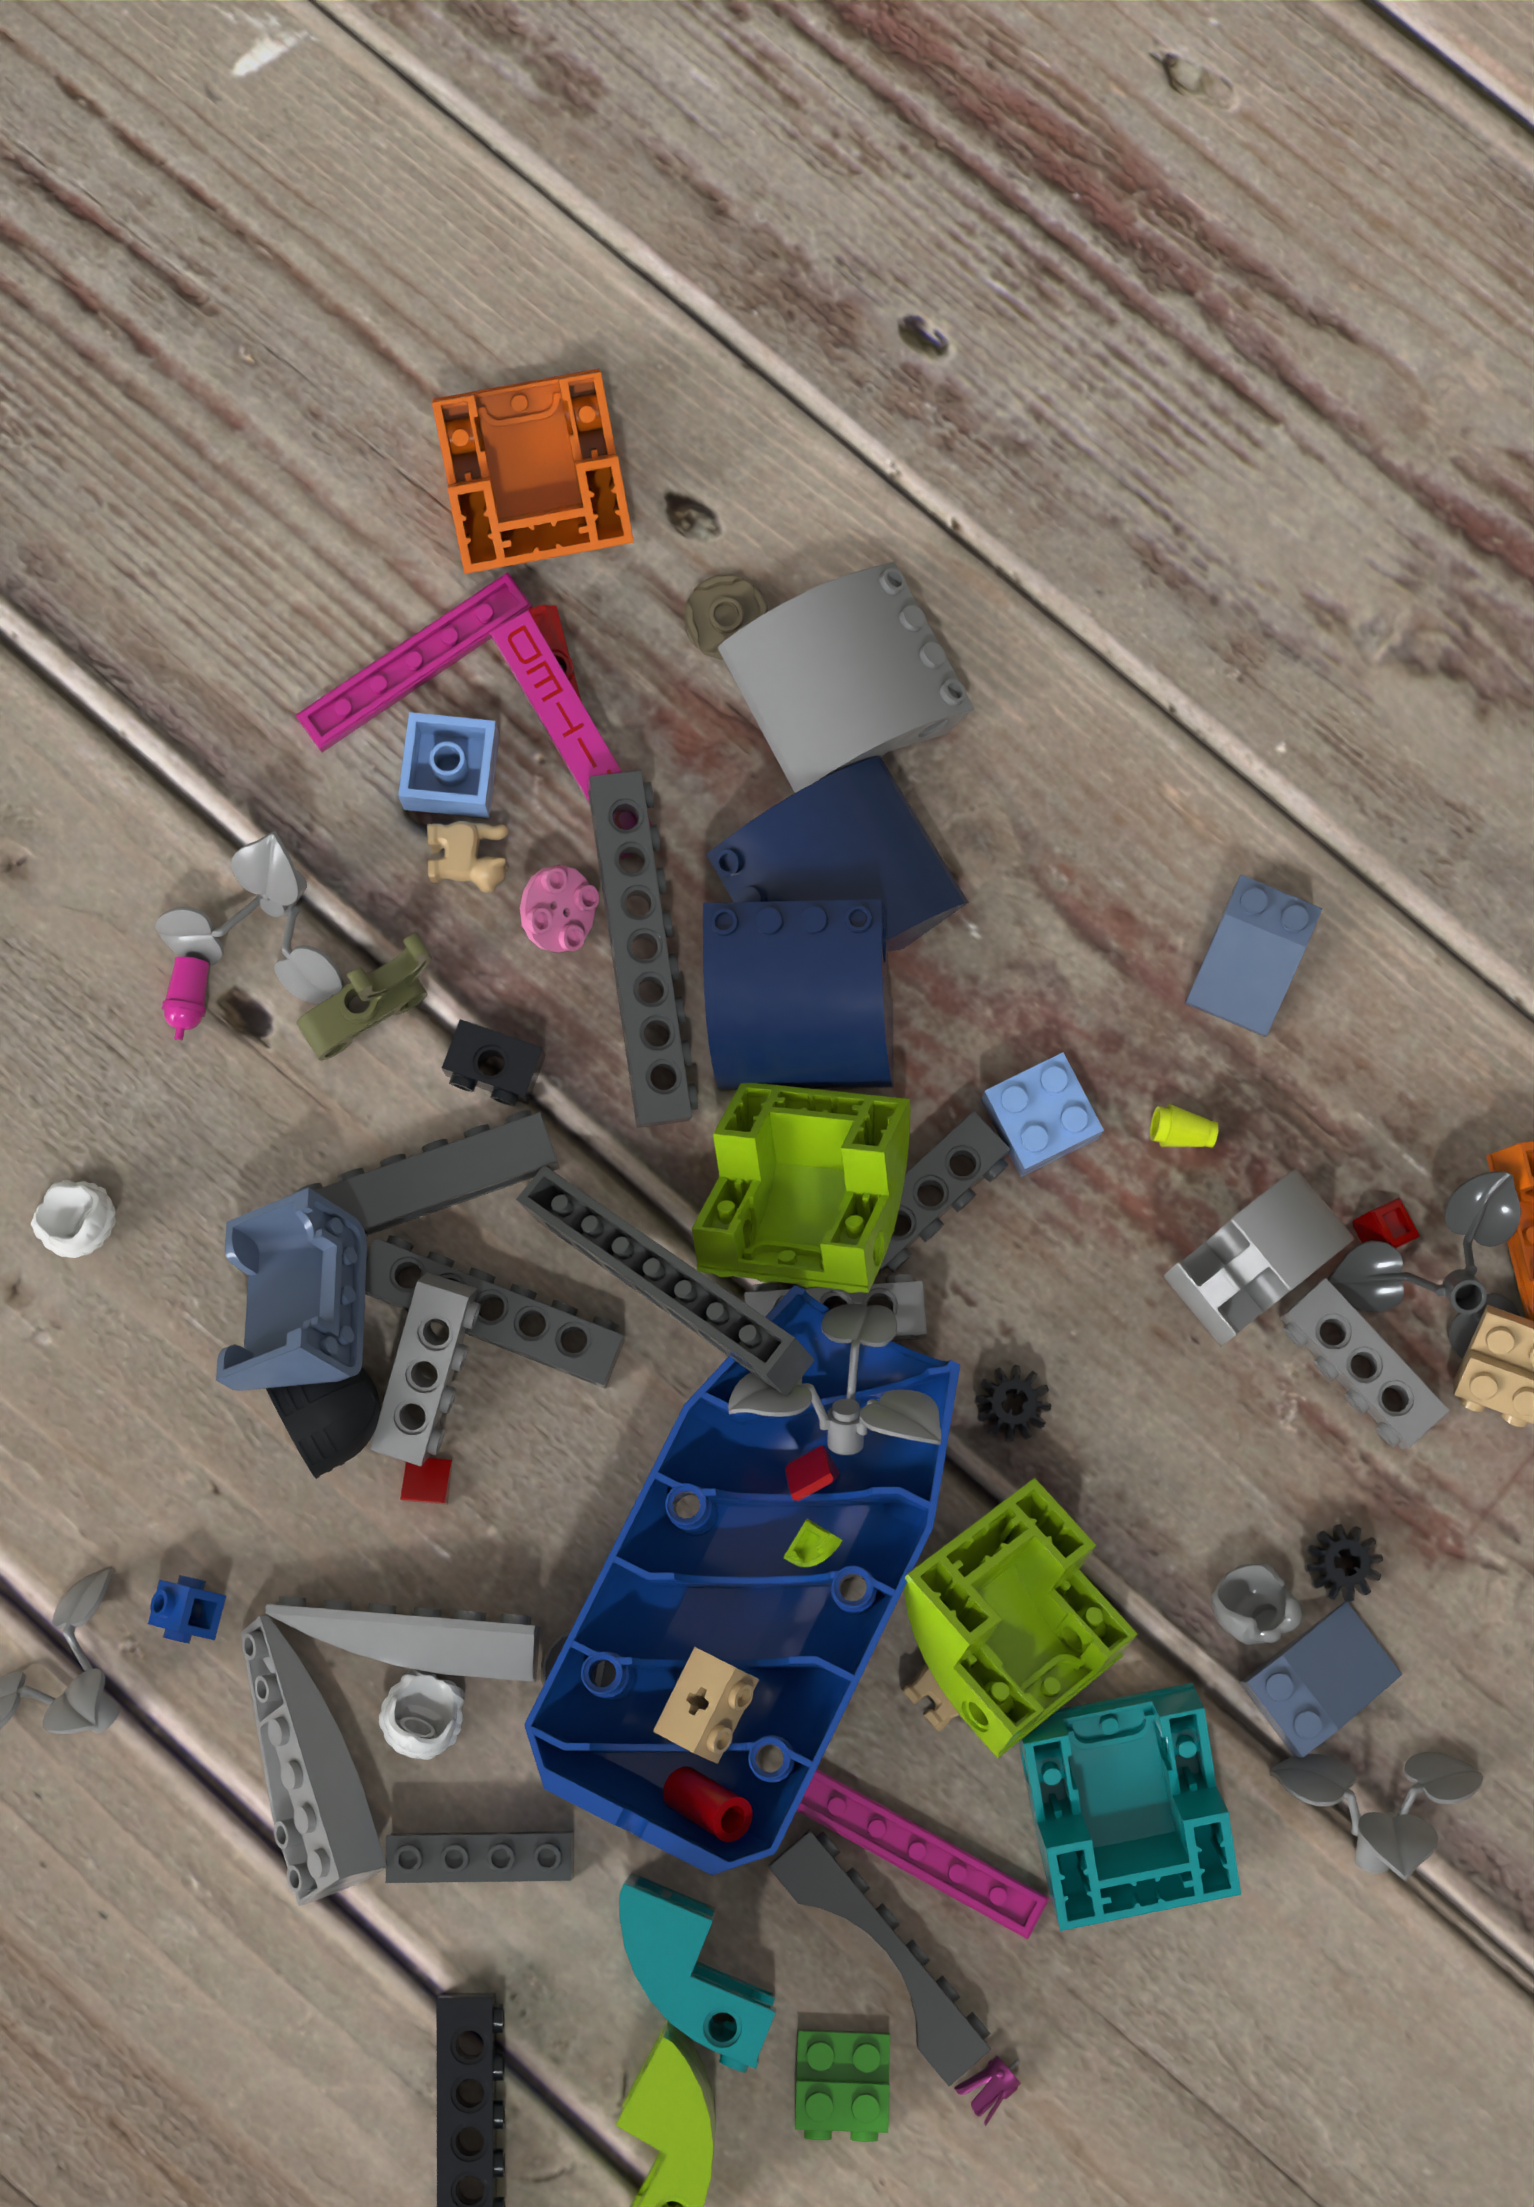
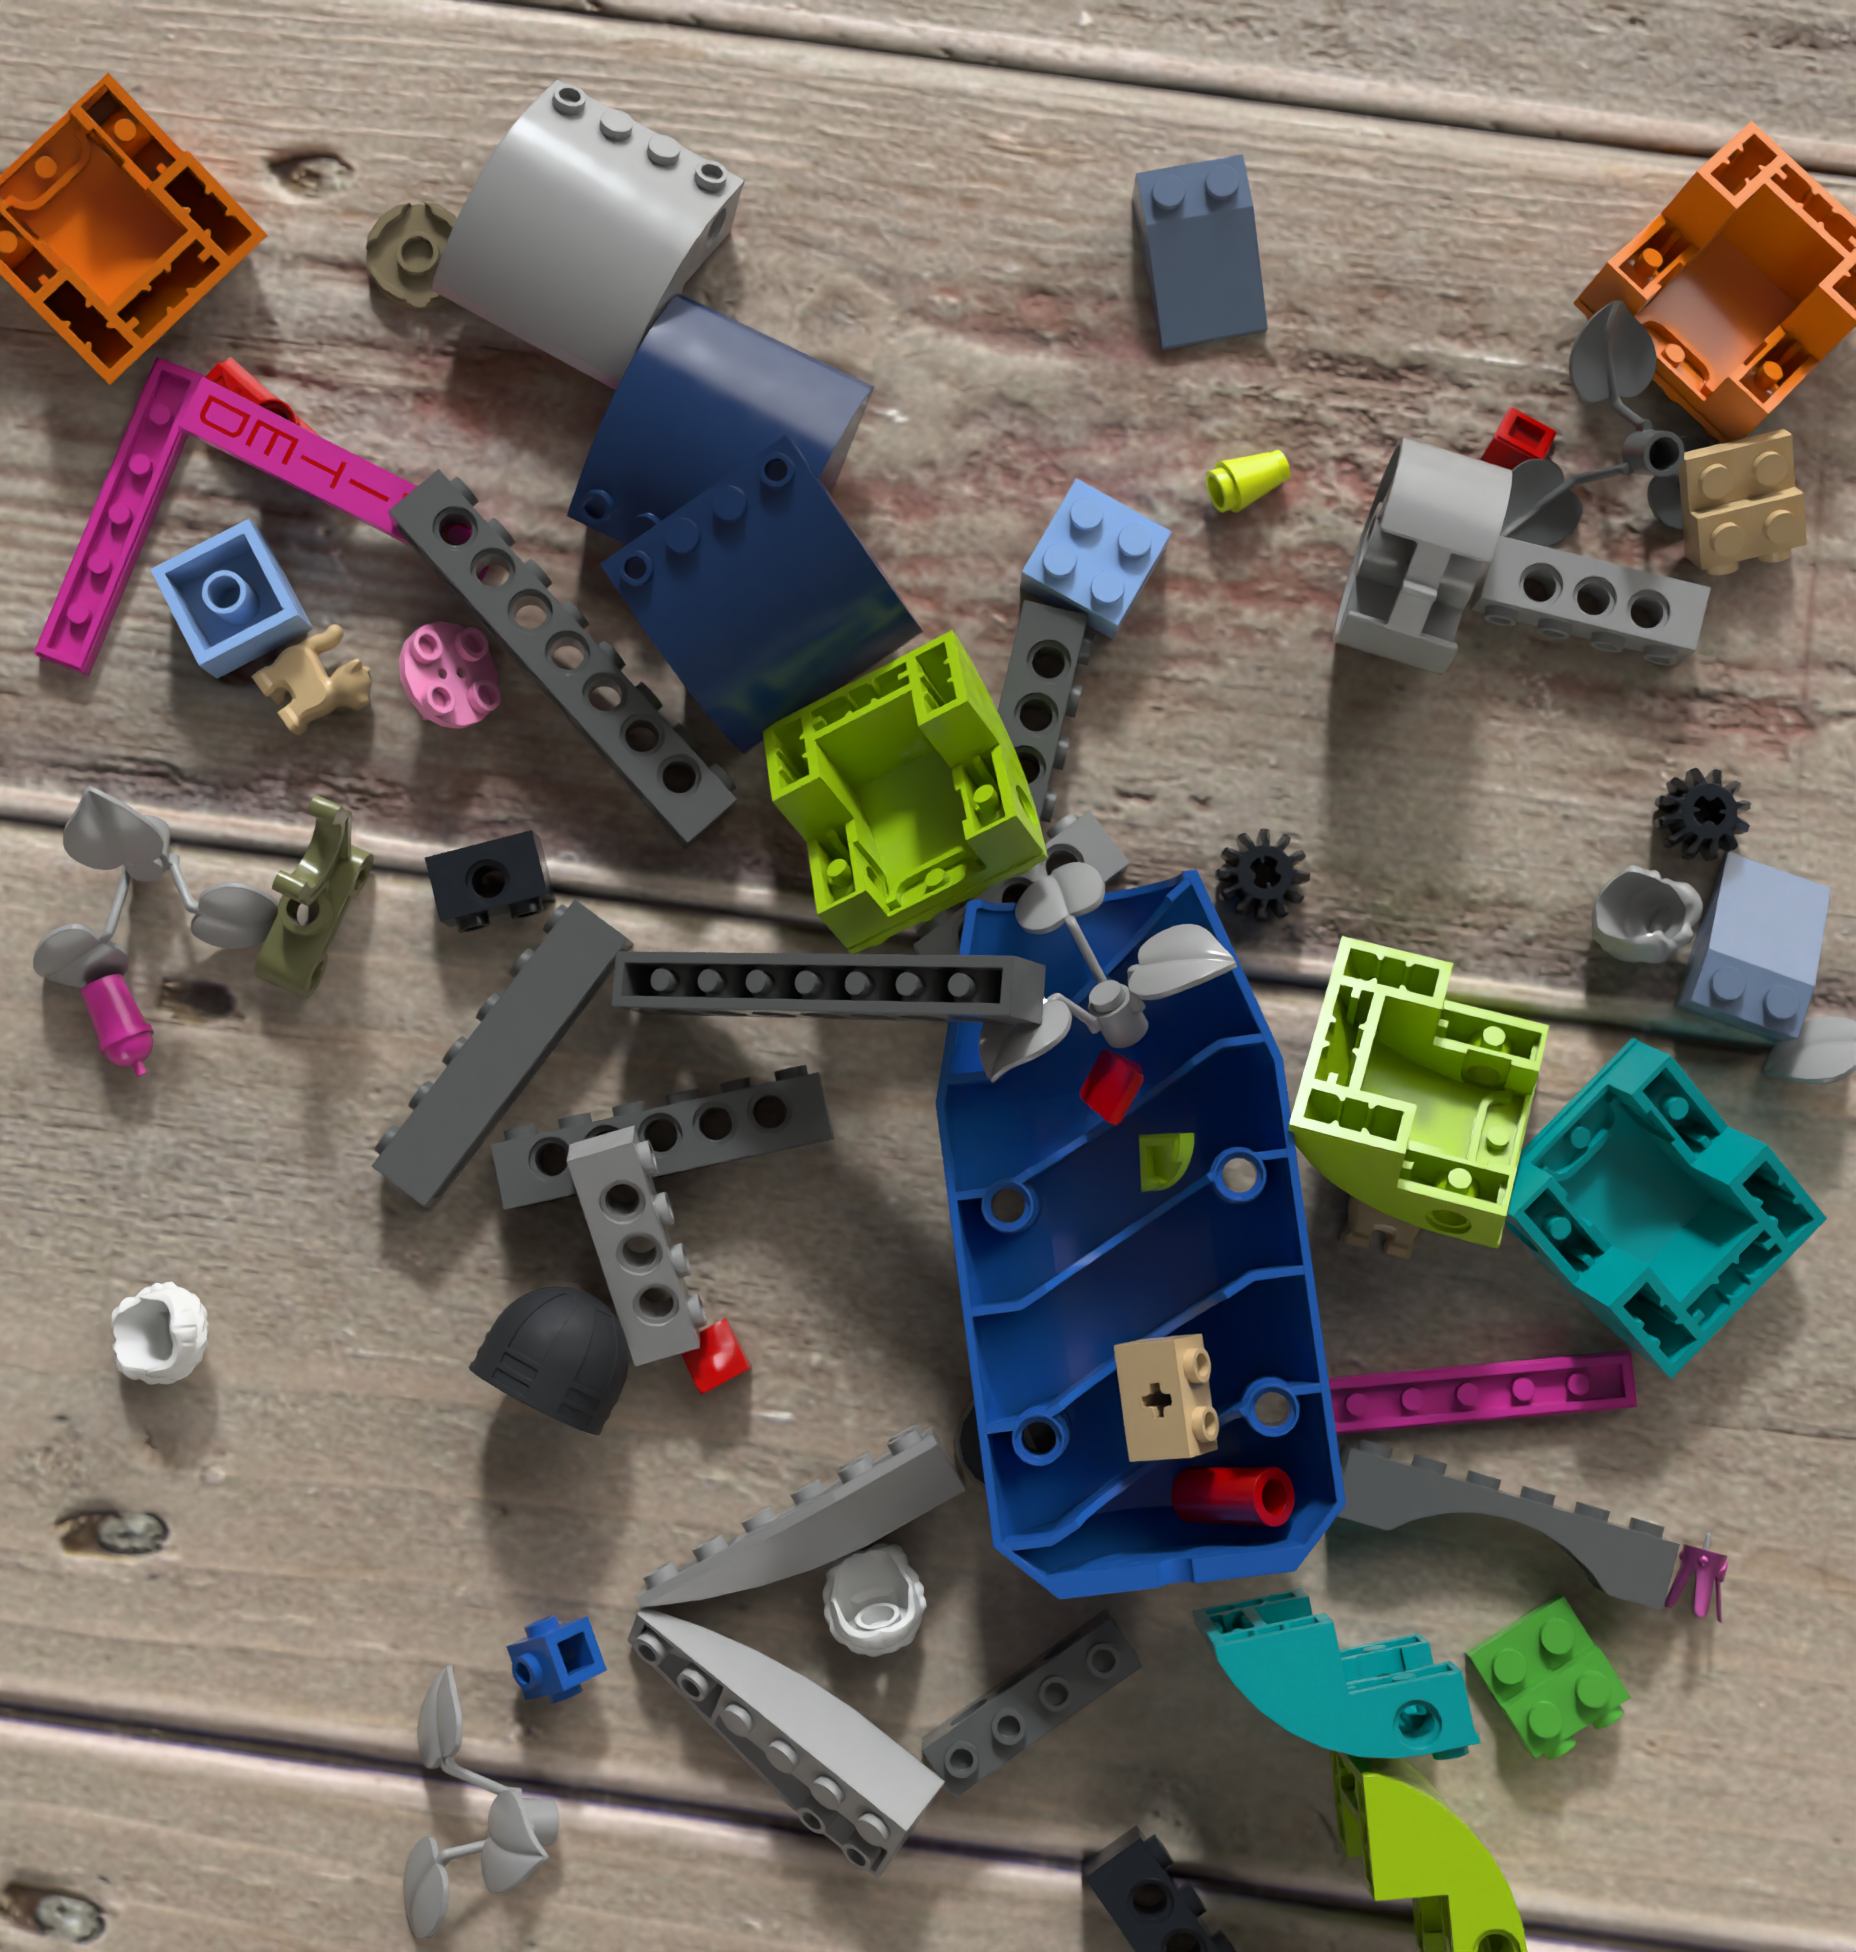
camera: 30 degrees left, 5 degrees up
sand blue windscreen [216,1188,367,1391] -> none

